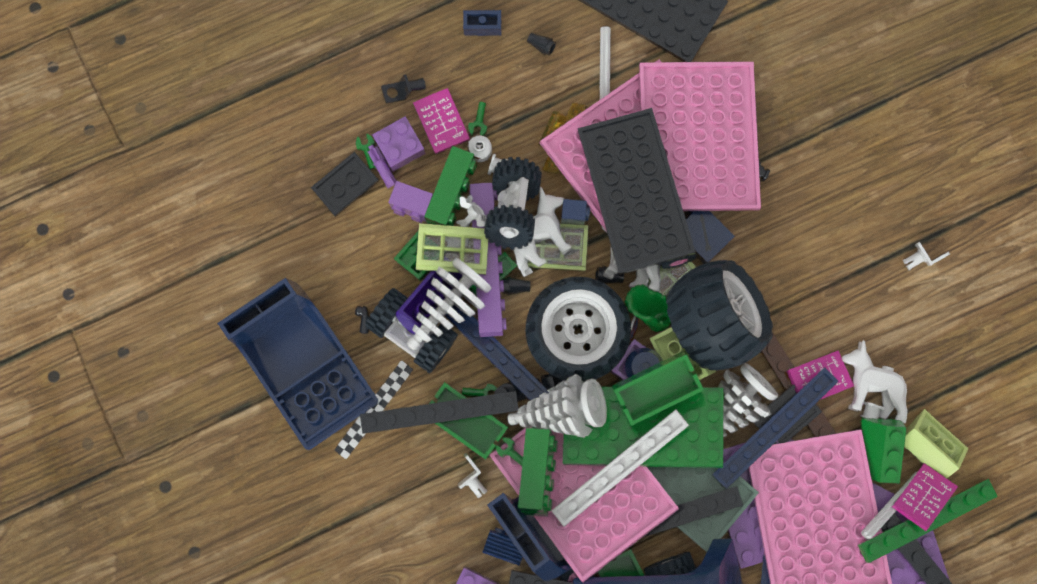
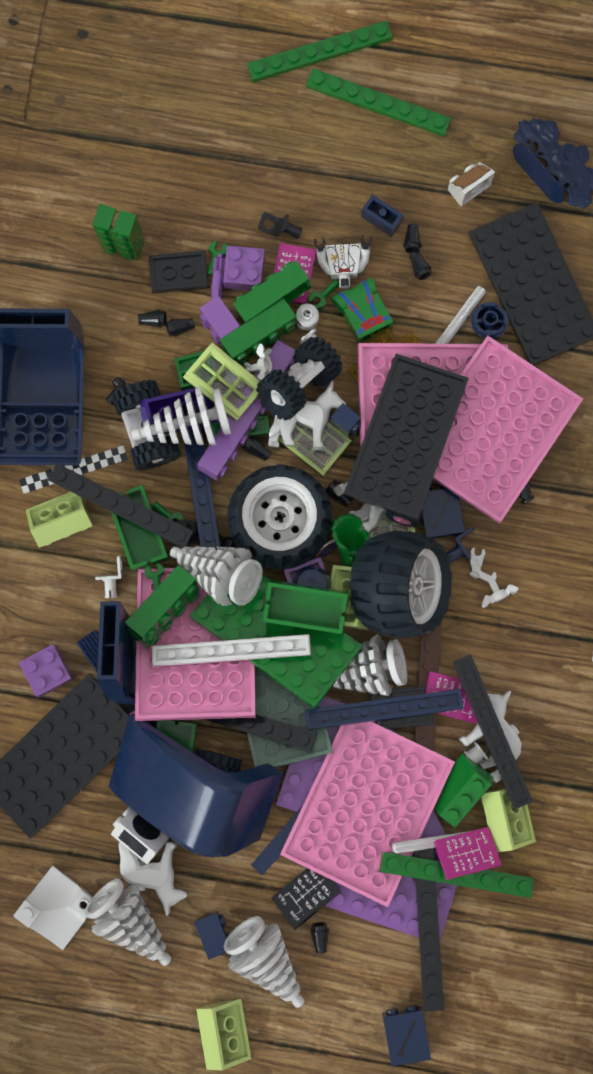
camera: 40 degrees right, 0 degrees up
none -> yellowish green slope [26,492,92,548]
none -> green piece [92,204,145,261]
none -> black cone [138,309,167,328]
none -> black cone [166,318,195,337]
none -> green piece [233,261,312,323]
none -> white torso [314,235,372,289]
none -> green piece [330,277,393,343]
none -> black cone [403,224,422,253]
none -> dark blue bracket [446,527,474,564]
none -> black plate [452,654,533,809]
none -> white piece [469,548,518,608]
none -> dark blue cone [471,302,509,339]

